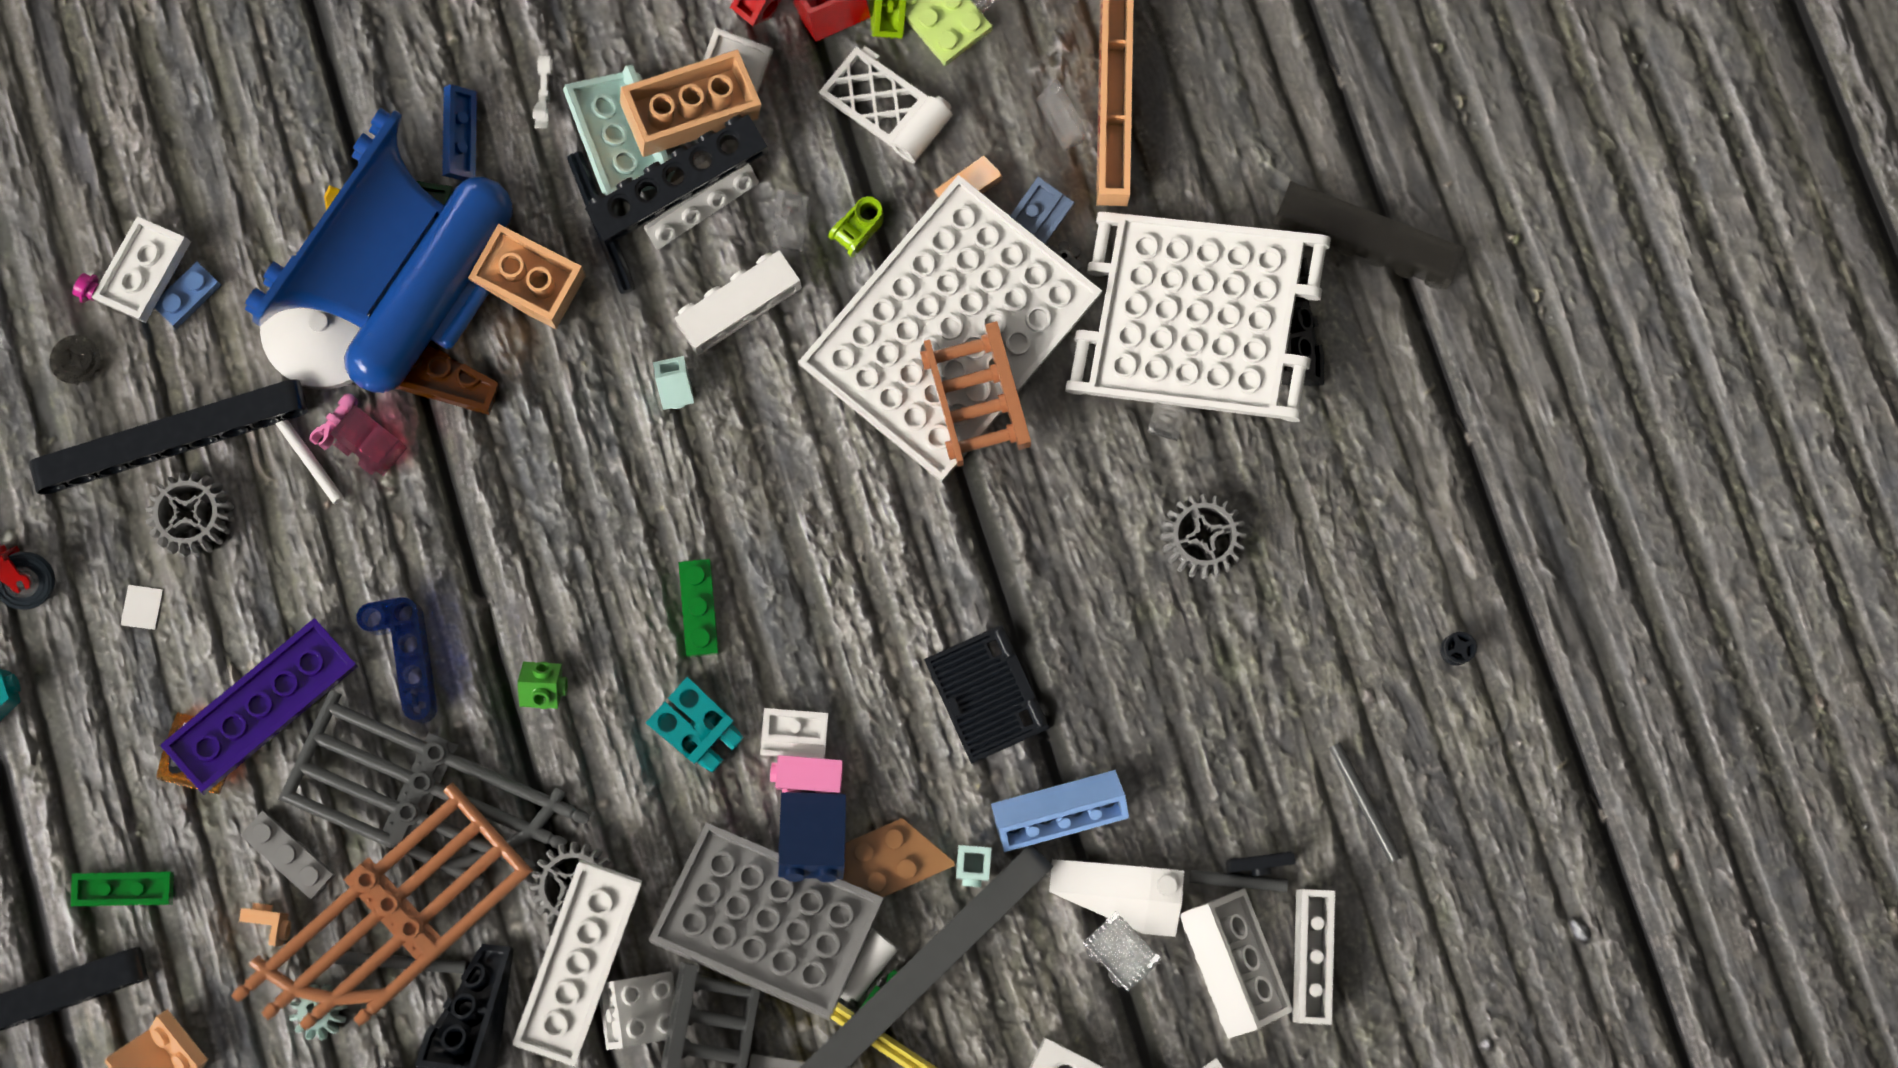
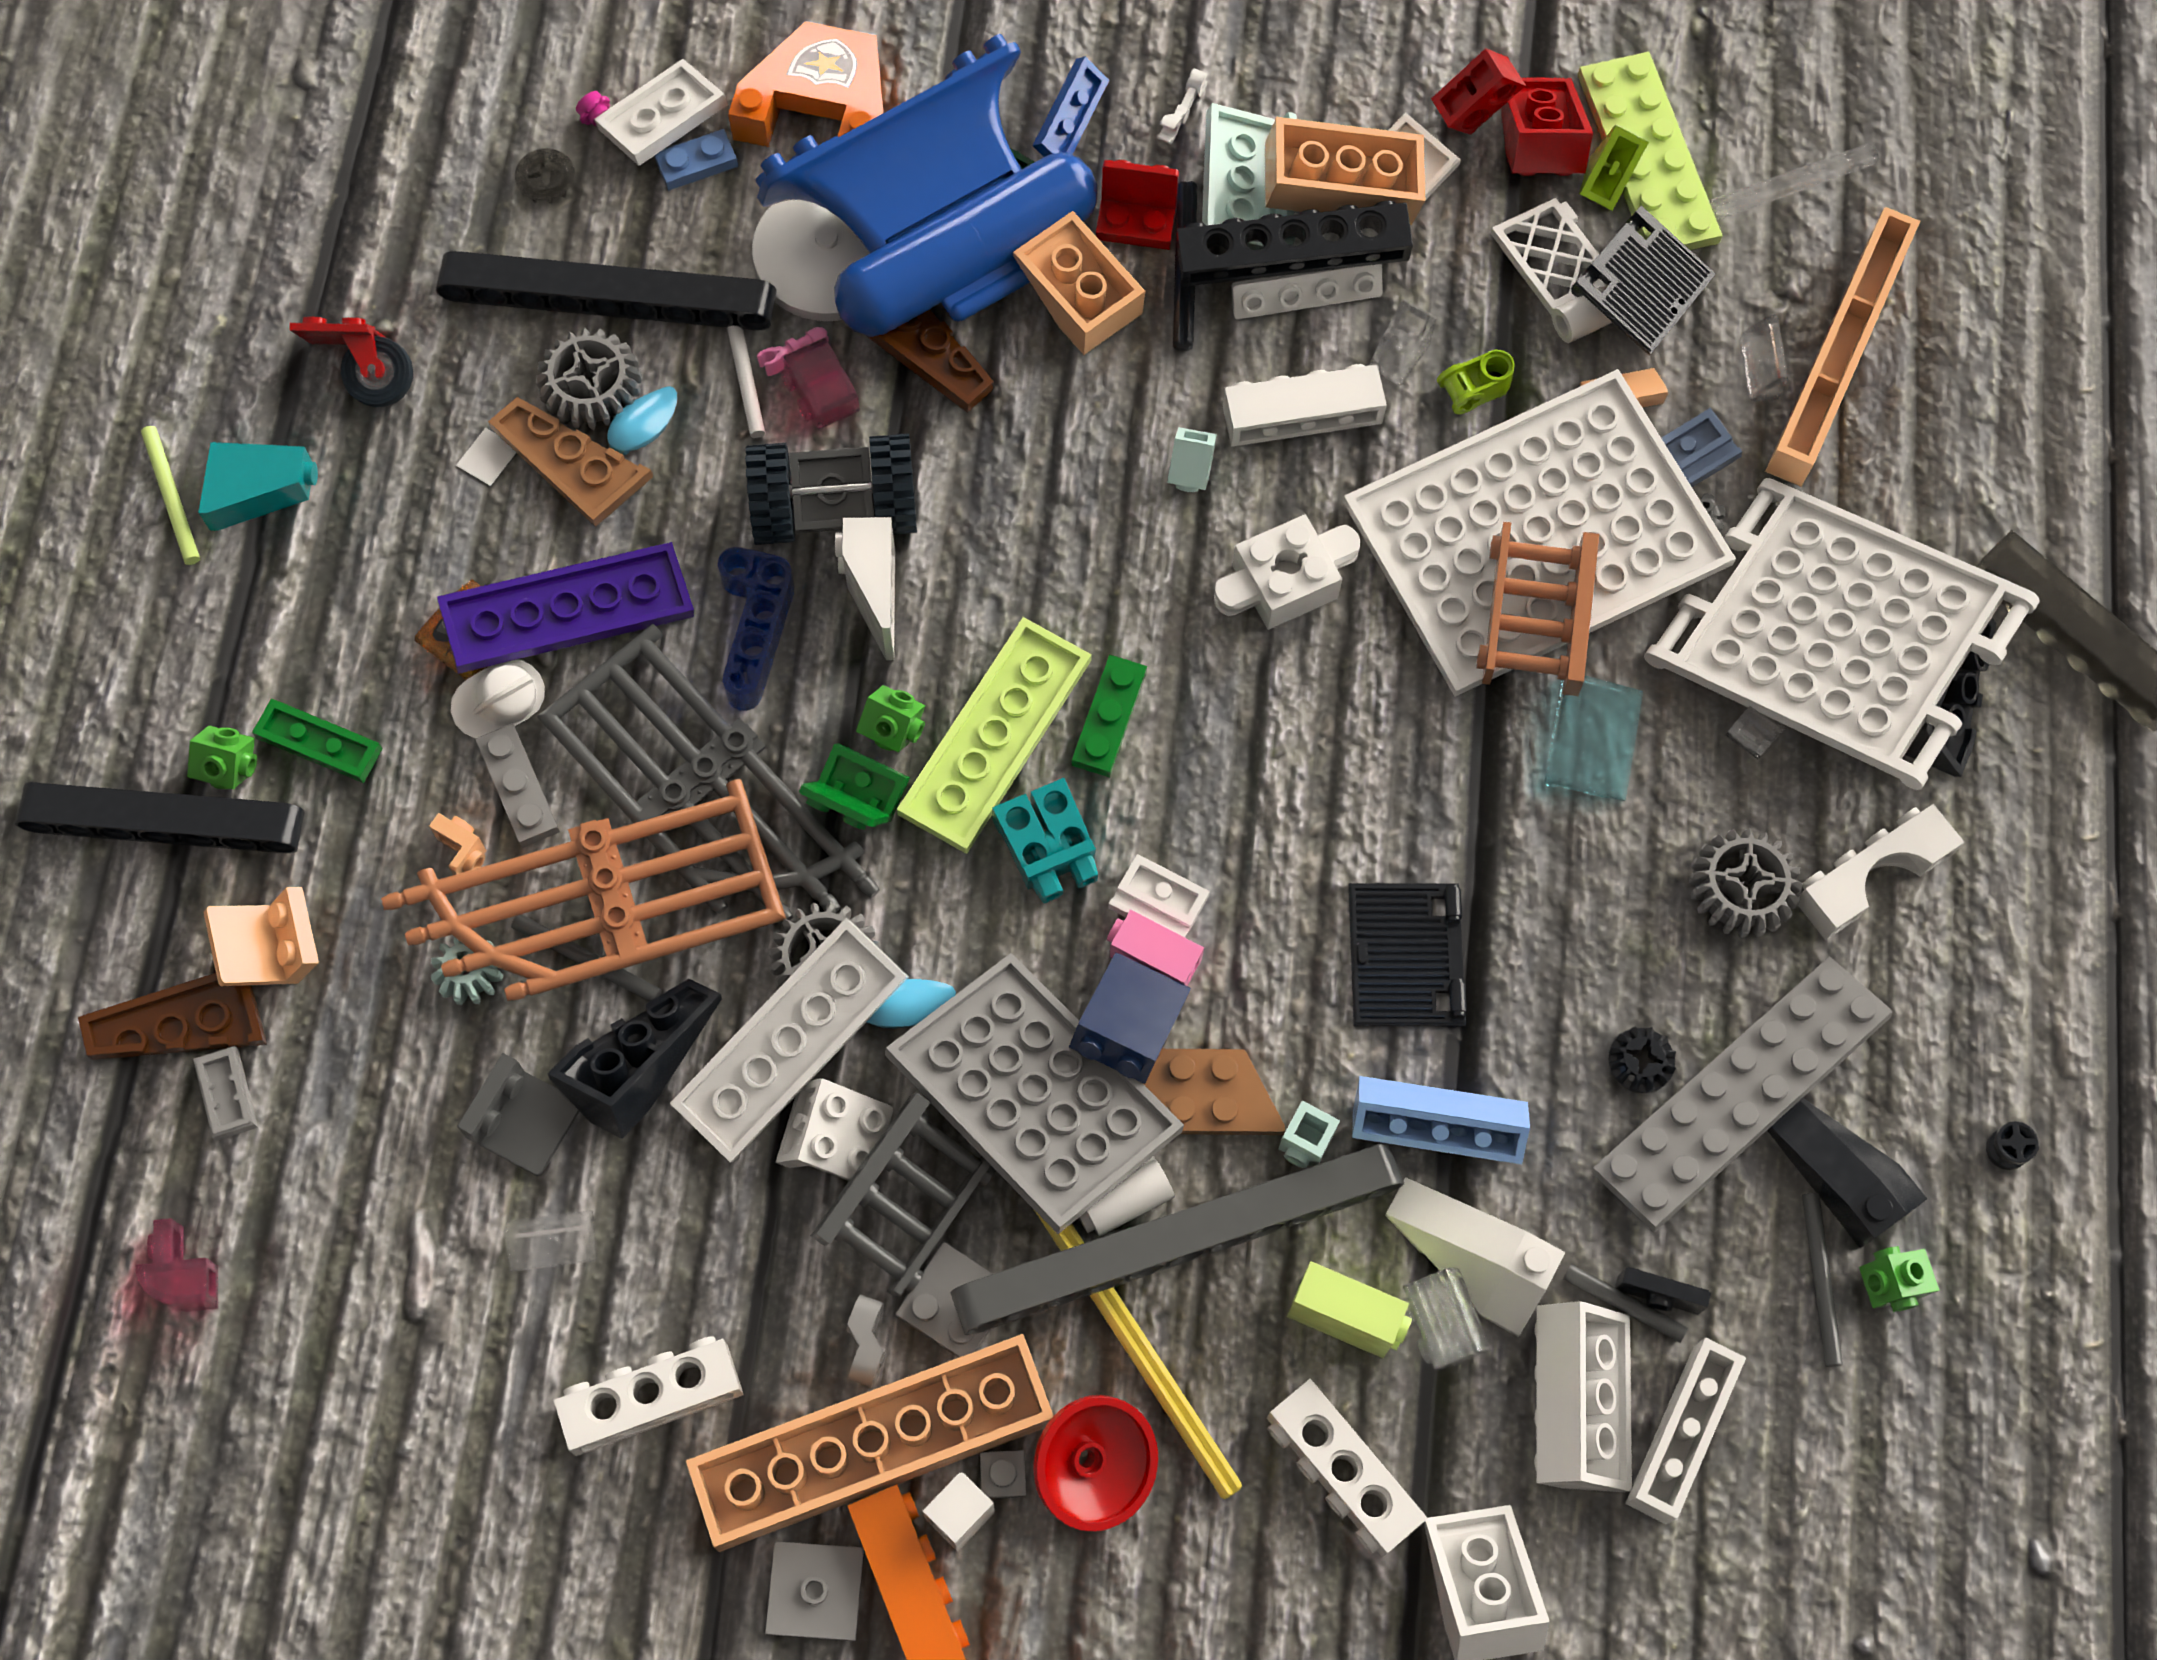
camera: 25 degrees right, 10 degrees down
none -> bright green brick [187,726,257,789]
none -> white piece [451,659,545,738]
none -> medium nougat wing [488,397,653,527]
none -> medium azure arm [607,386,677,455]
none -> wedge [728,21,883,147]
none -> plate [745,434,917,545]
none -> green bracket [799,743,910,830]
none -> white slope [835,517,895,660]
none -> medium azure arm [867,979,956,1029]
none -> yellowish green plate [897,617,1092,854]
none -> red bracket [1096,160,1179,250]
none -> white brick [1214,514,1360,630]
none -> yellowish green brick [1287,1261,1412,1358]
none -> clear light blue piece [1544,676,1643,801]
none -> black window [1571,206,1716,355]
none -> light grey plate [1592,956,1893,1232]
none -> black gear [1608,1026,1676,1093]
none -> black wedge [1767,1098,1927,1249]
none -> white arch [1798,804,1965,941]
none -> bright green brick [1859,1246,1940,1313]

